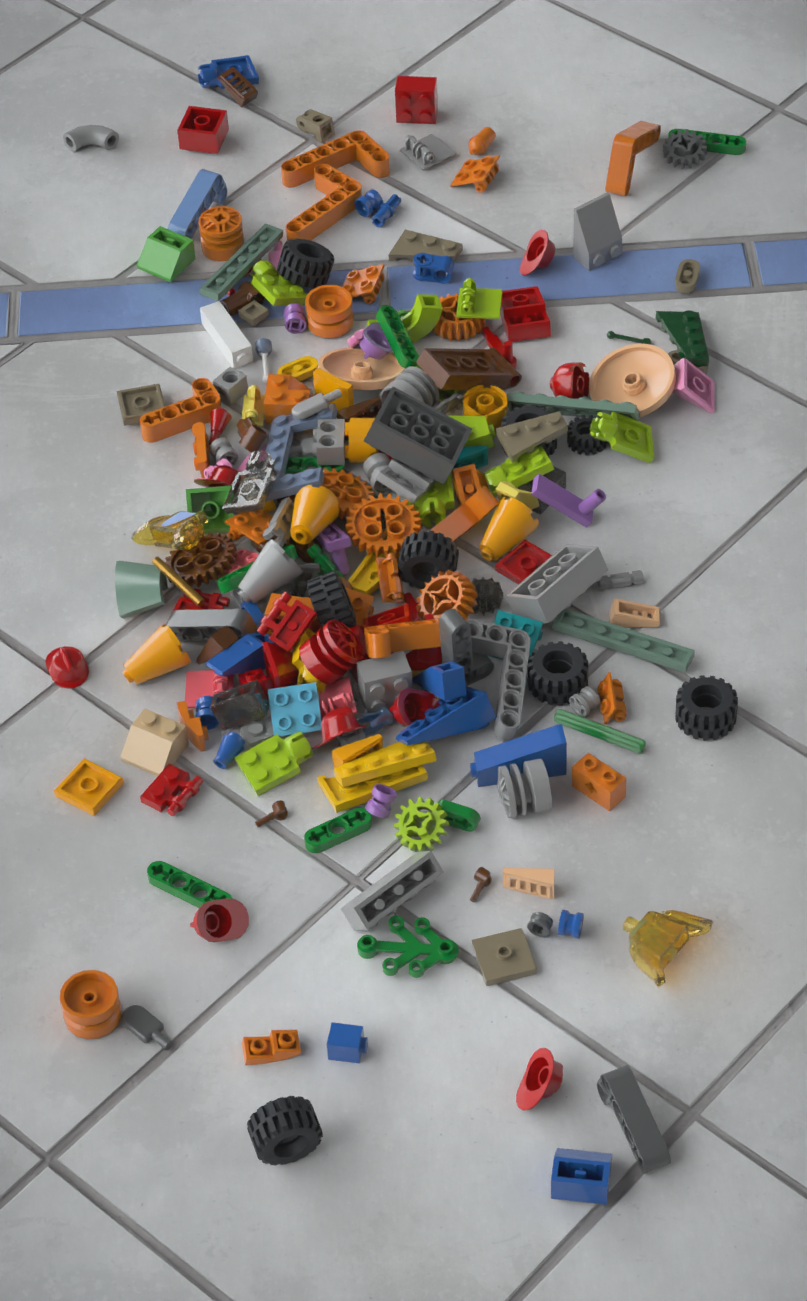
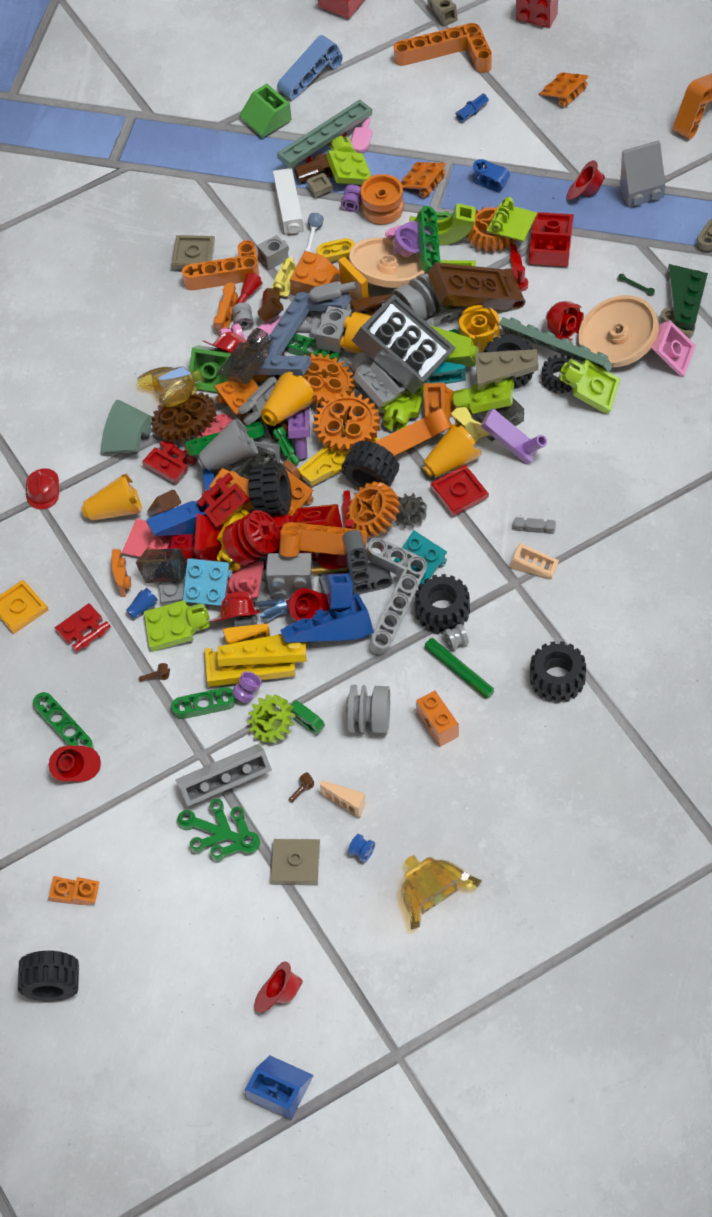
camera: 20 degrees right, 10 degrees up
tan slope [121,709,189,776] -> none
pearl gold bar [152,556,205,607] -> none
dark grey beam [166,609,259,642] -> none
blue wheel [195,696,220,730] -> none
orange wheel [199,206,244,262] -> none
black tyre [277,239,335,288] -> none
orange beam [286,164,362,241] -> none
blue brick [326,1022,368,1064] -> none
blue wheel [354,189,383,217] -> none
orange hinge [376,553,405,603] -> none
dark tan wing [388,229,463,263] -> none
light grey hinge [400,134,456,171] -> none
orange piece [468,127,496,155] -> none
blue slope [470,724,567,787] -> none
light grey brick [506,544,608,623] -> none
dark grey bush [527,912,553,937] -> none
sand green plate [552,609,695,673] -> none
orange hinge [597,672,627,724] -> none
dark grey beam [597,1065,671,1174] -> none

